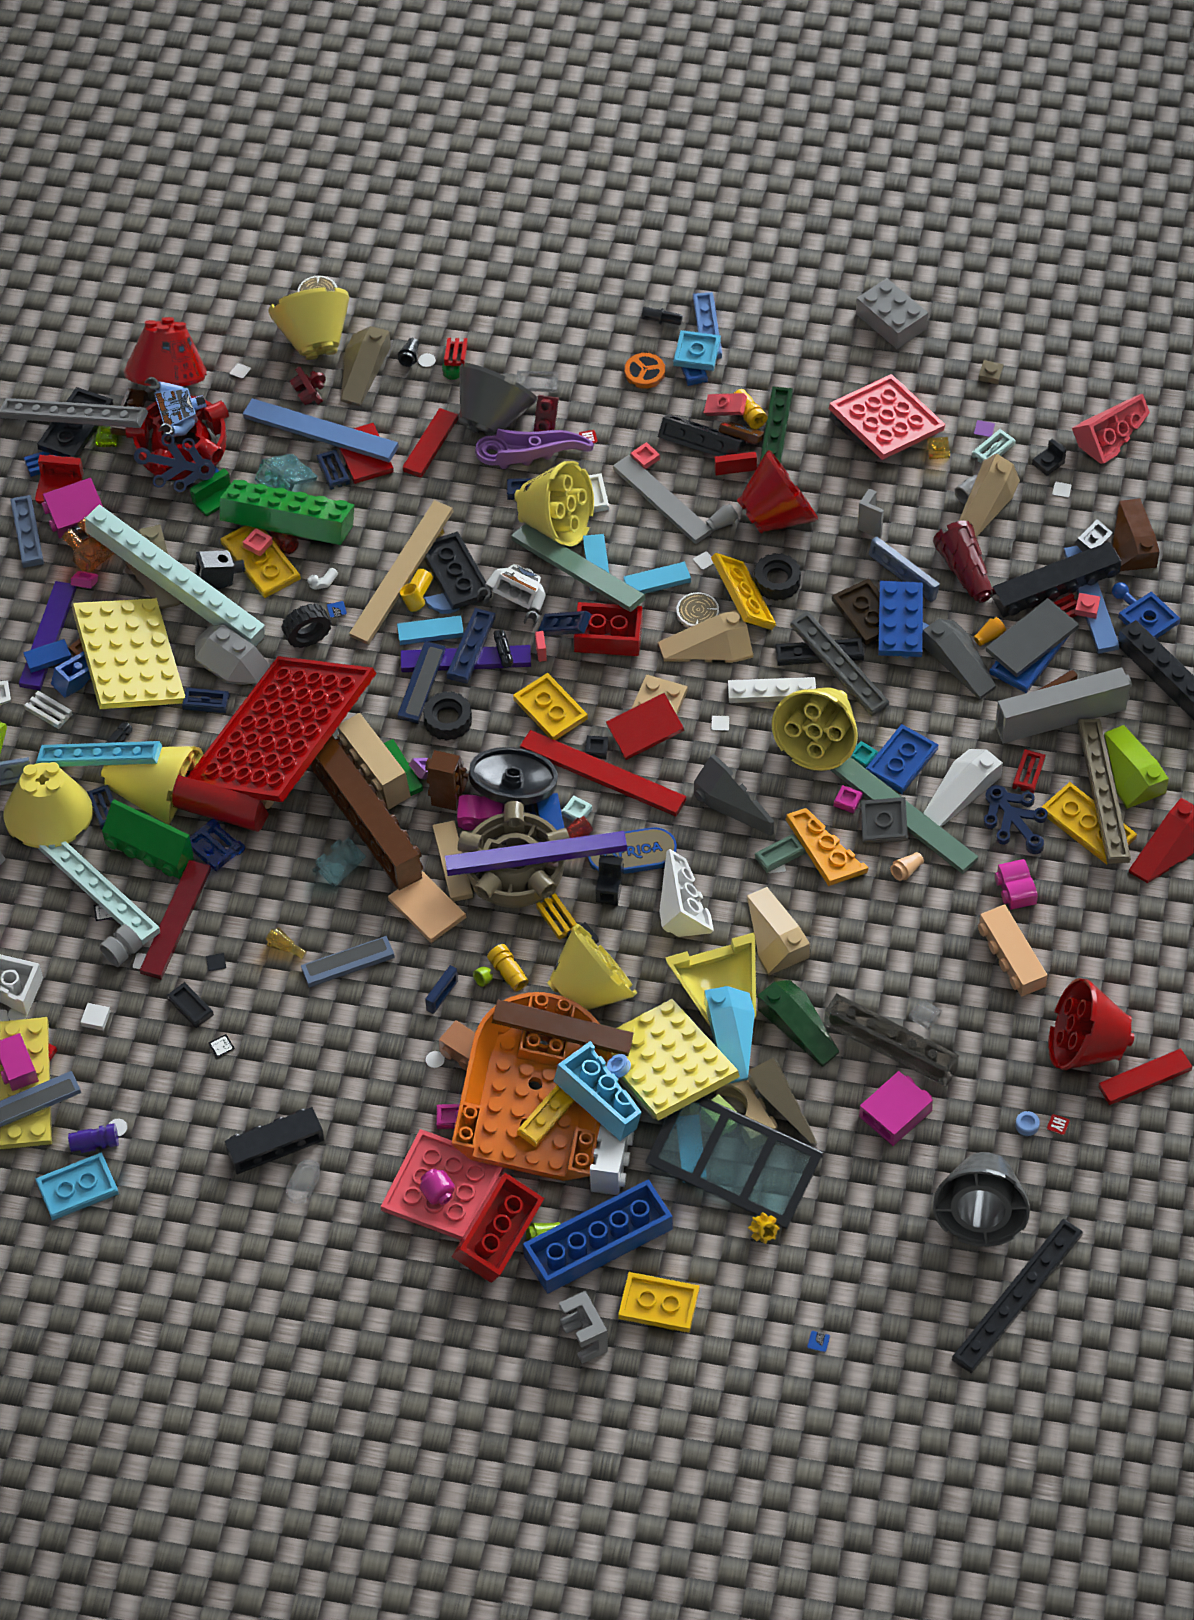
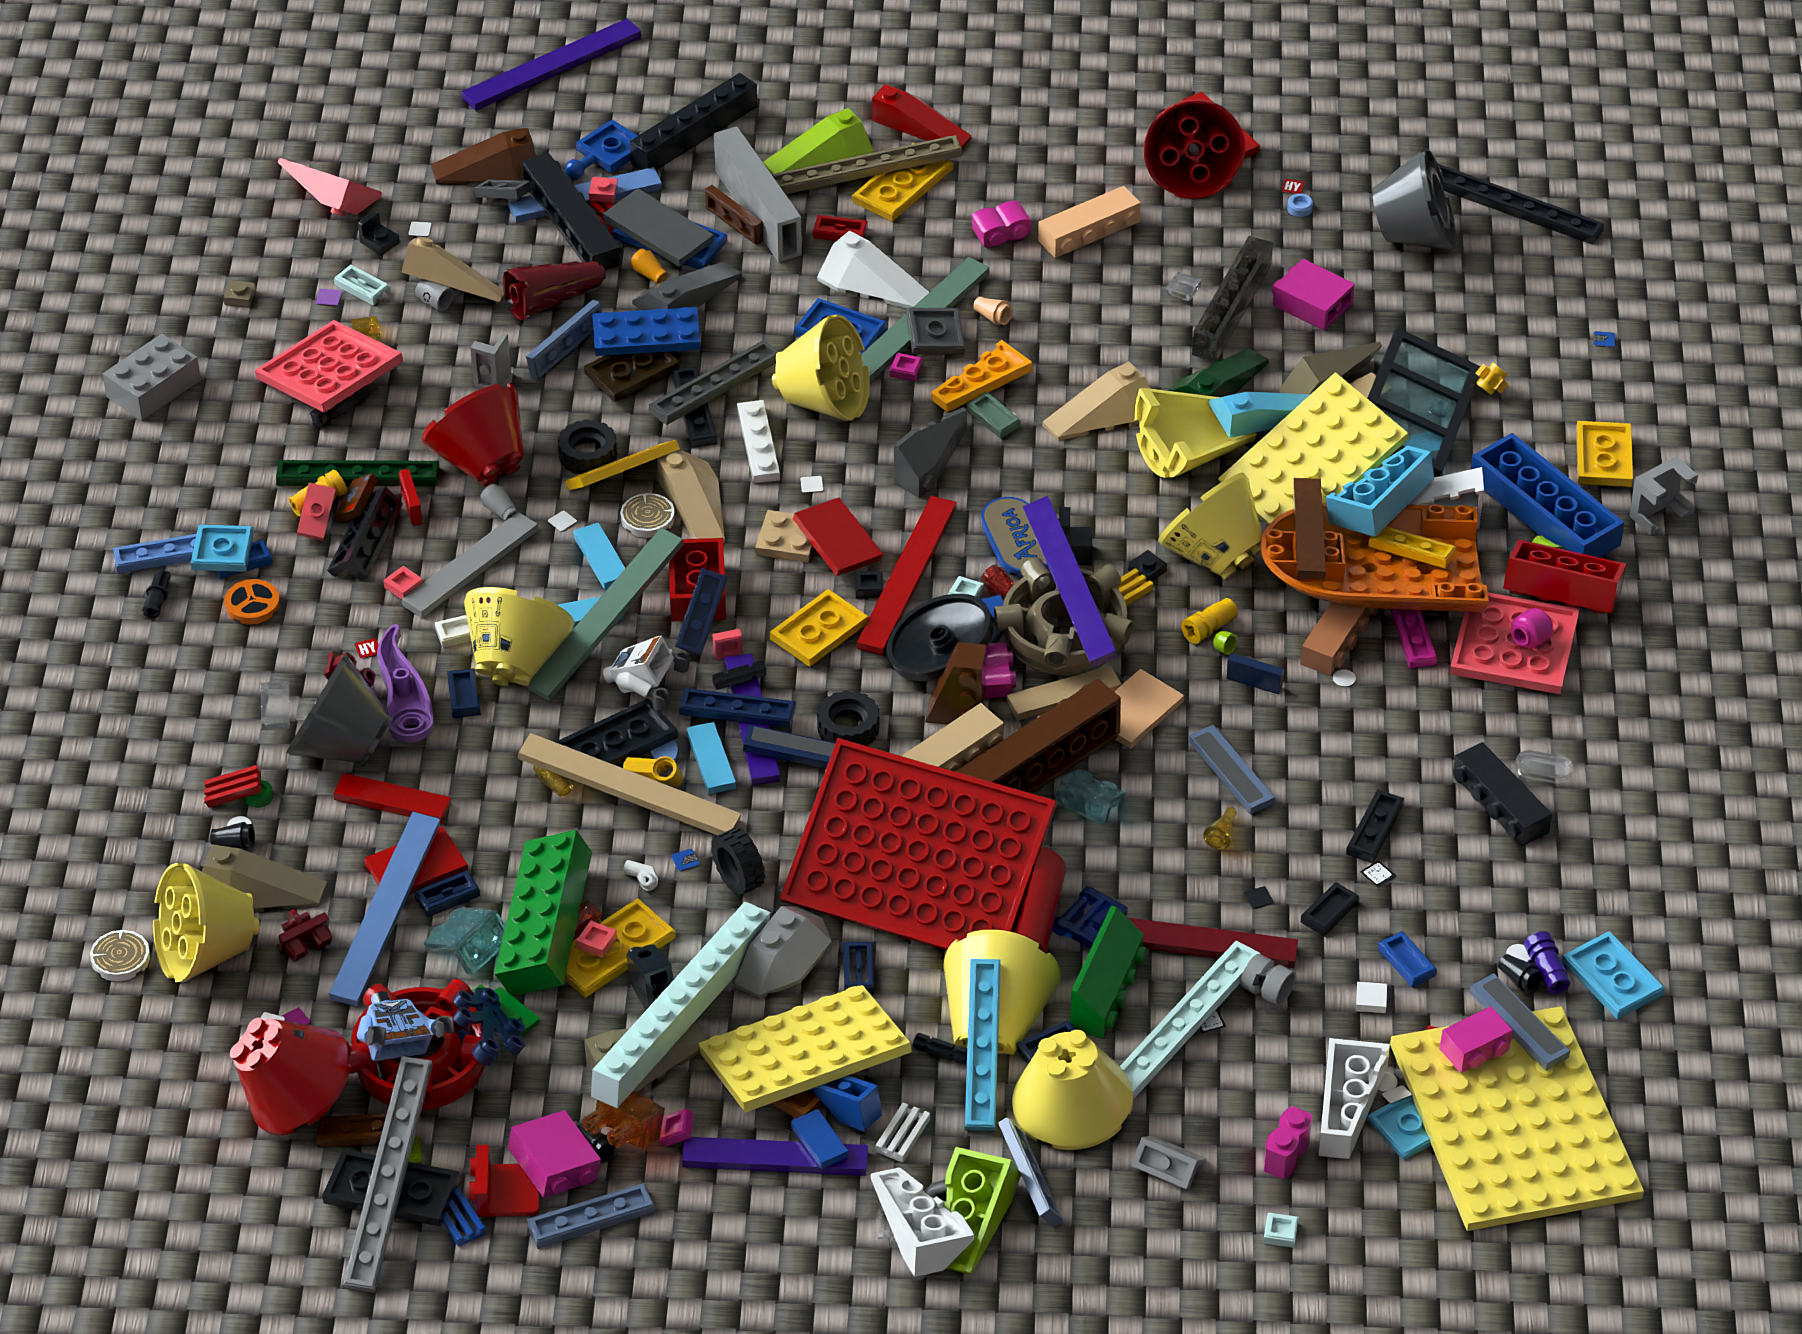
camera: 100 degrees left, 10 degrees down
medium lavender plate [409,758,428,779] -> none
light blue tile [606,1054,631,1078] -> none
white wedge [659,849,714,937] -> none
dark blue plant [984,785,1047,855] -> none
none -> magenta sticker [282,1007,311,1024]
none -> black tile [1346,789,1404,863]
none -> blue tile [1378,931,1437,988]
none -> black cone [1498,954,1542,992]

